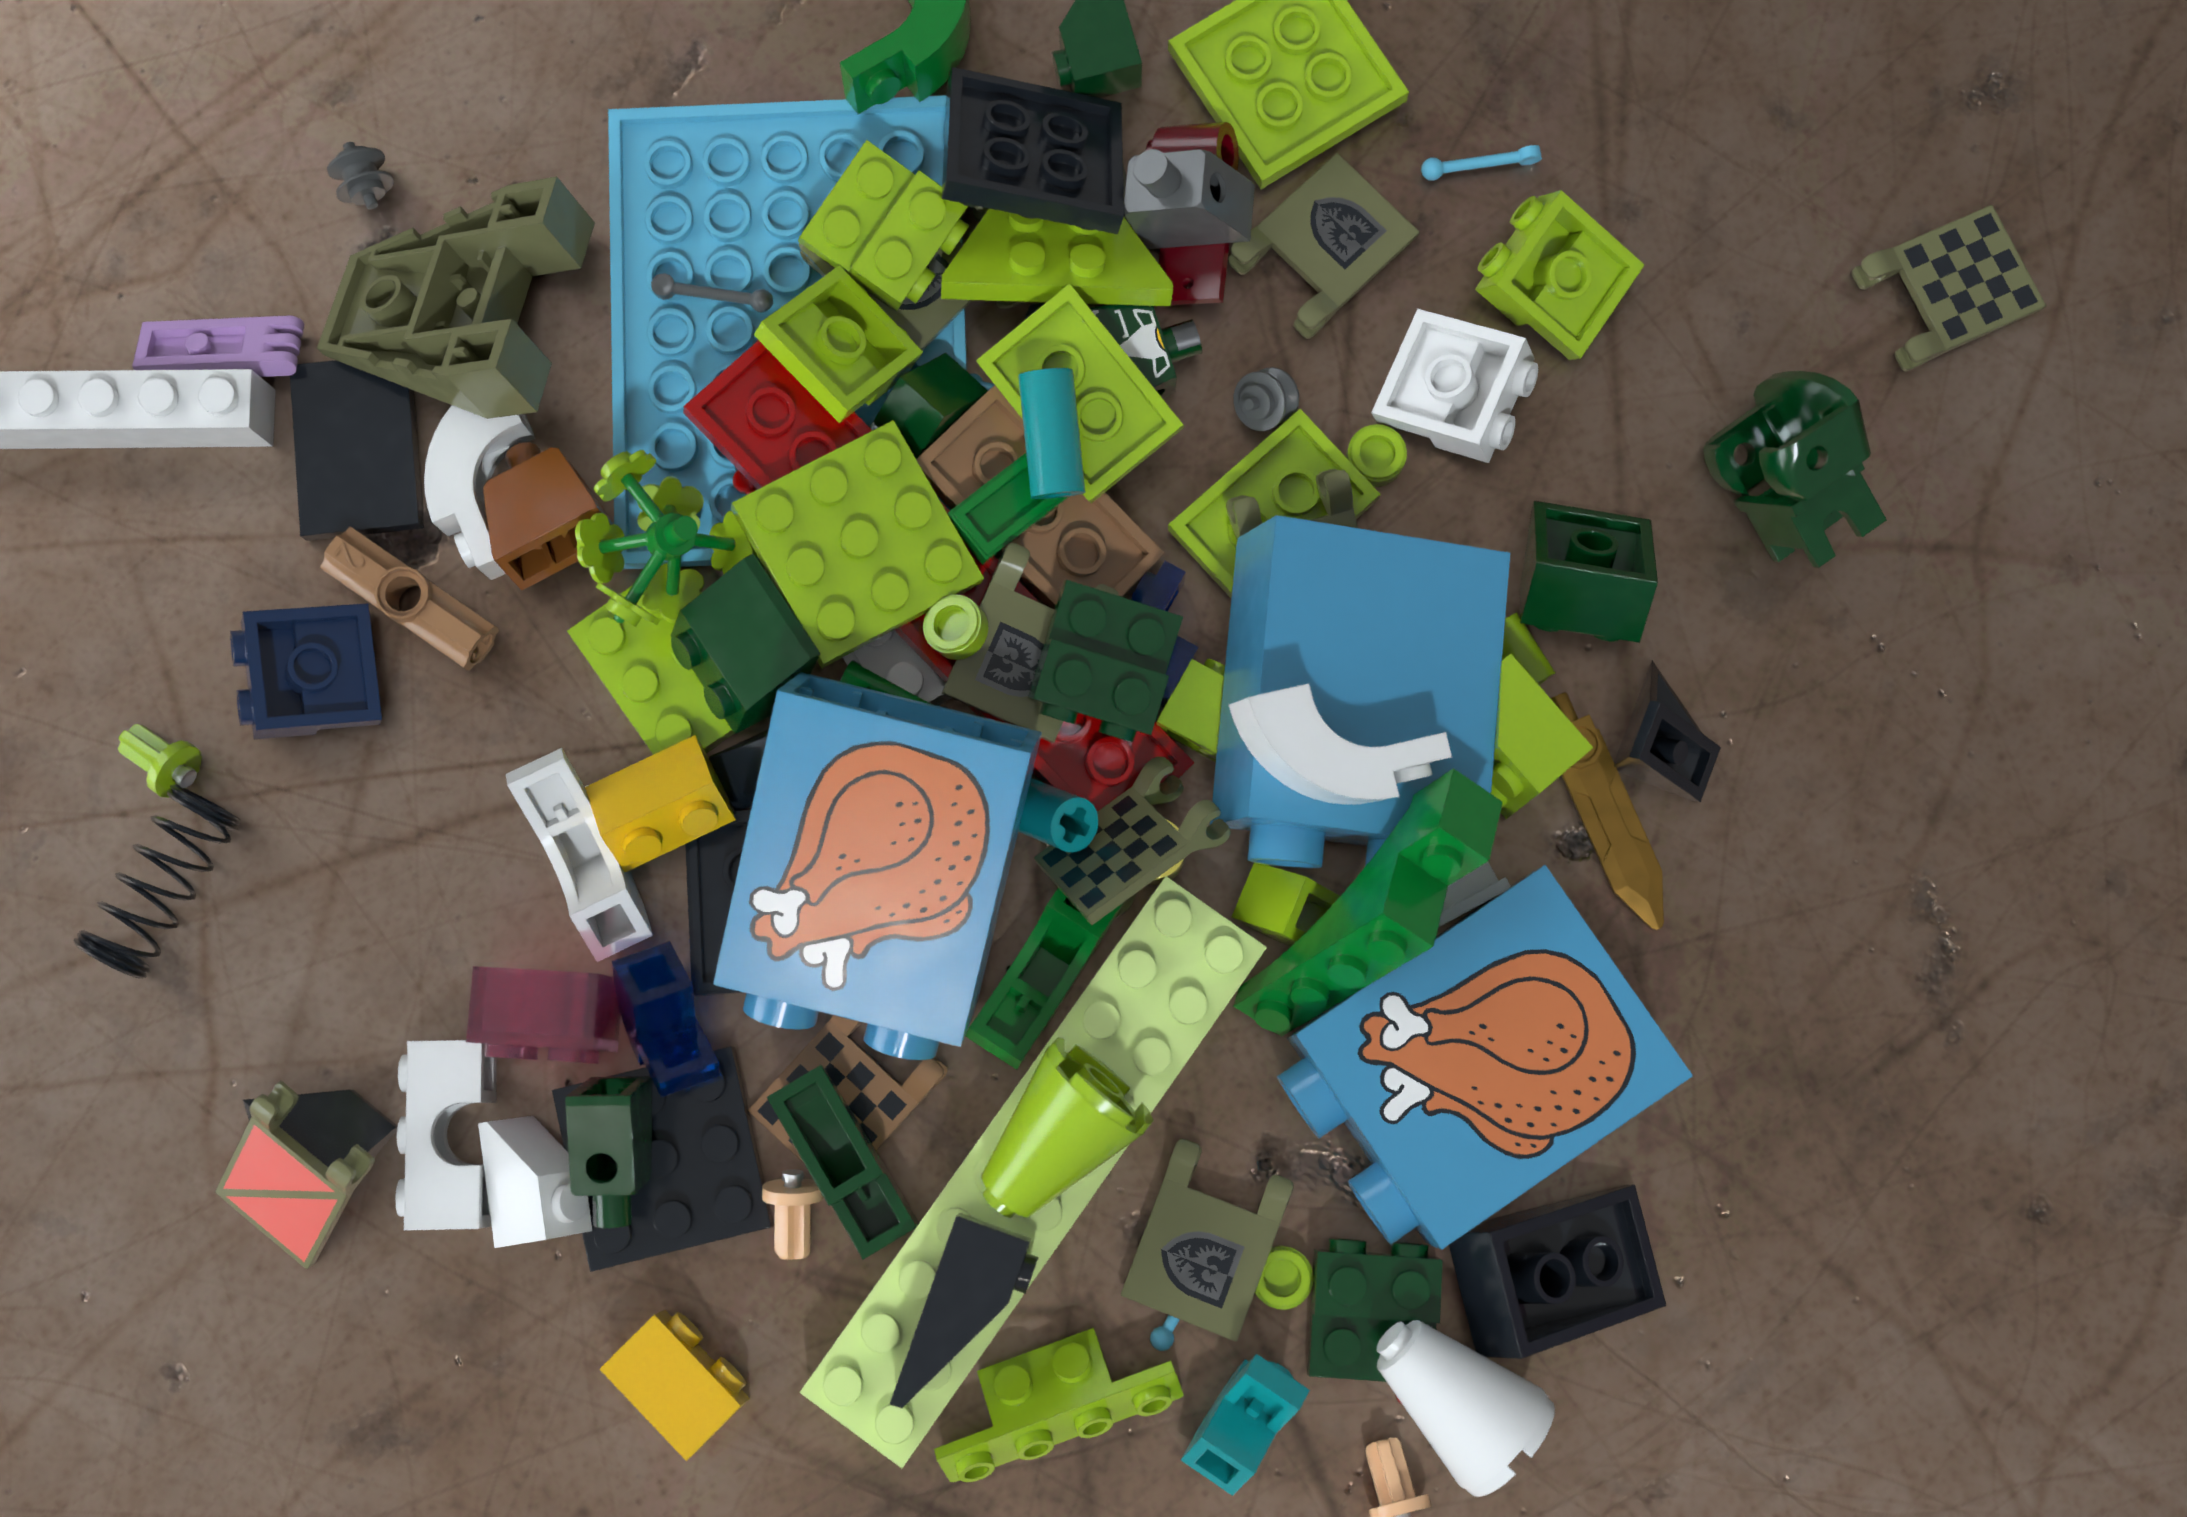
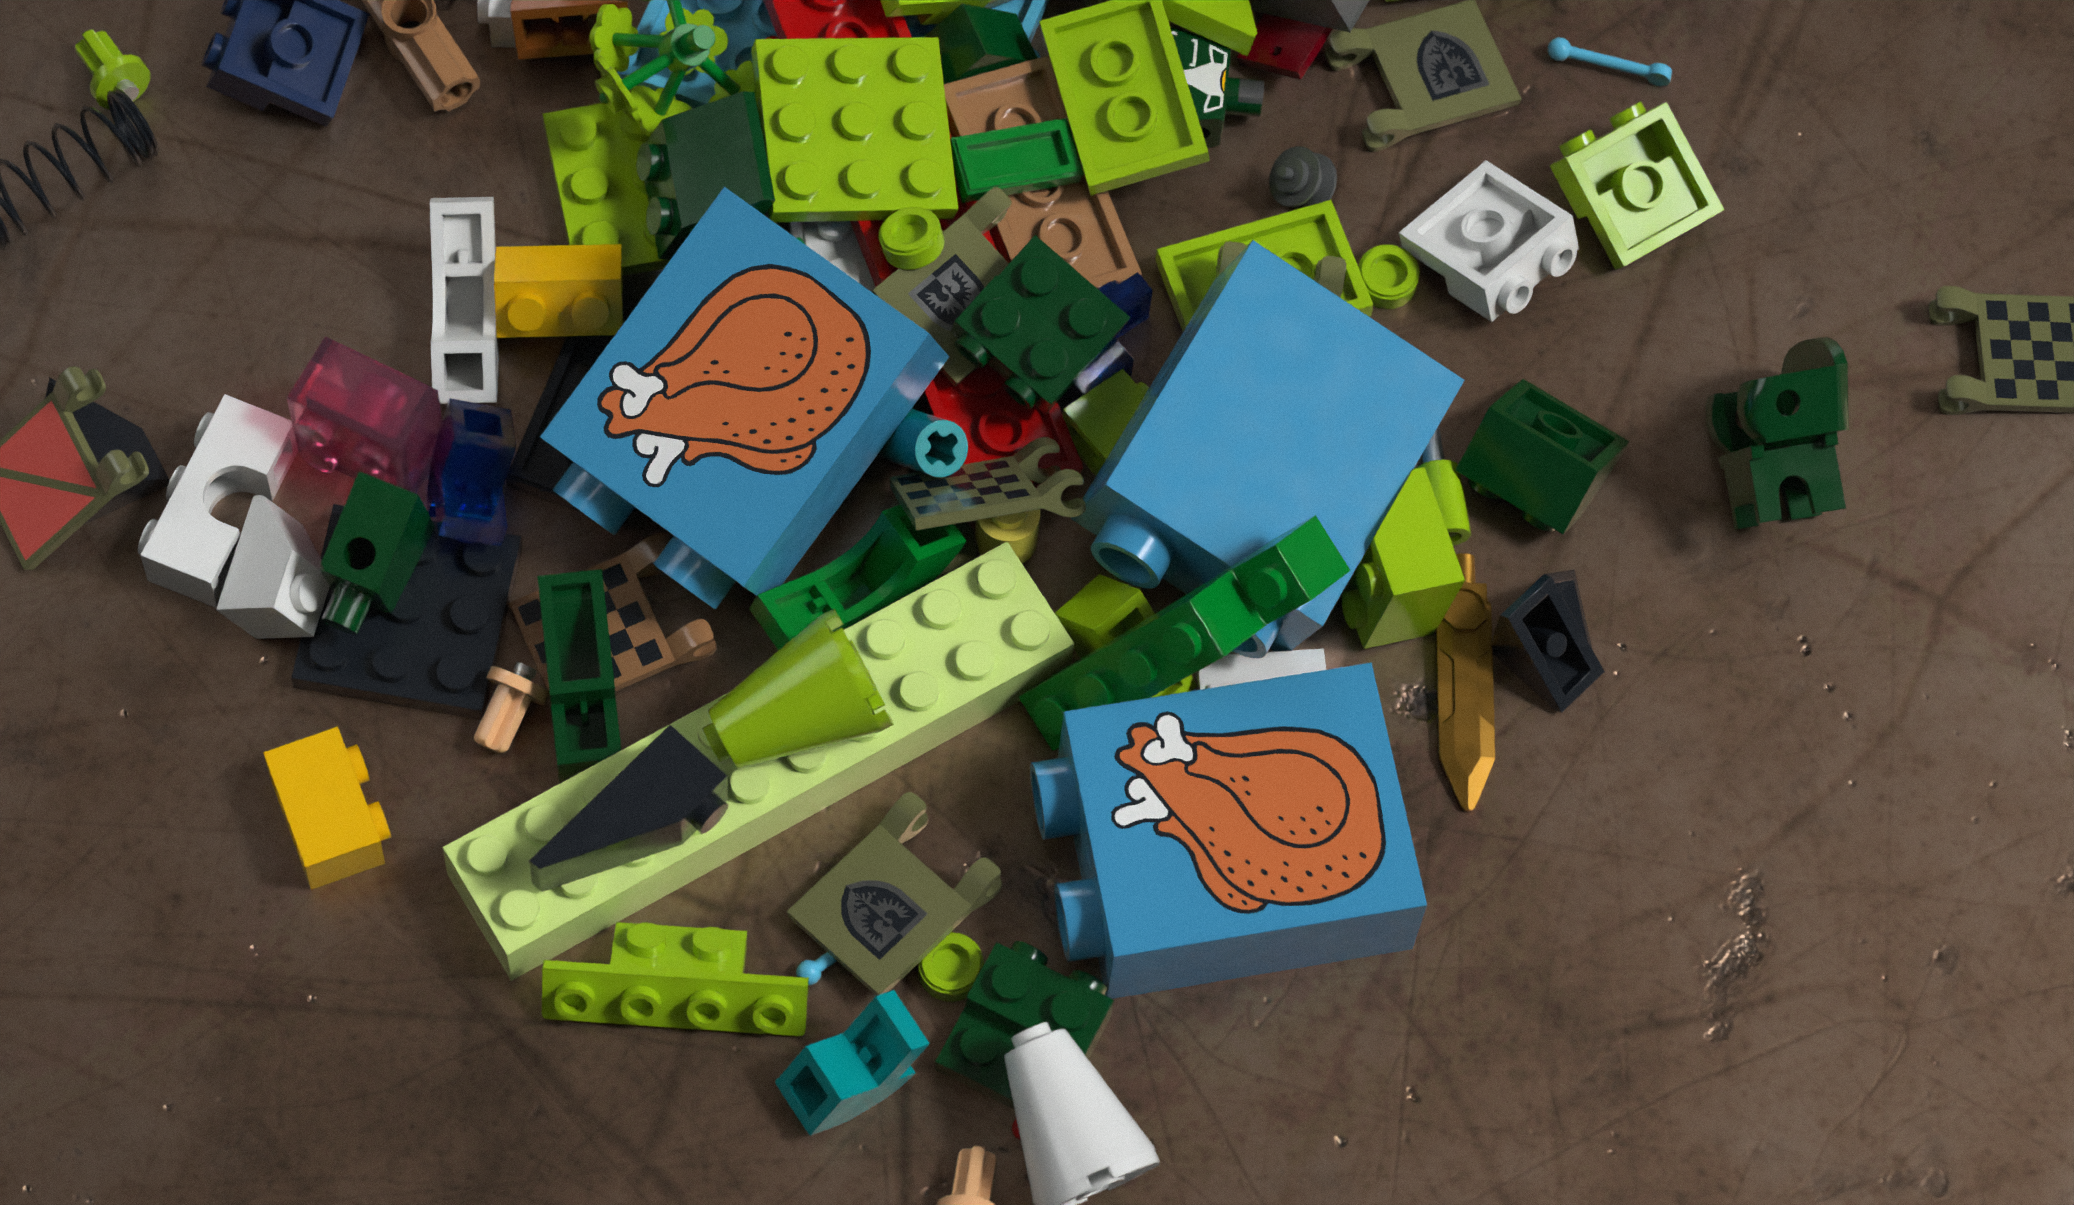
camera: 15 degrees right, 15 degrees down
teal piece [1018,368,1086,499] -> none
white arch [1229,684,1452,805] -> none
black slope [1449,1184,1667,1359] -> none

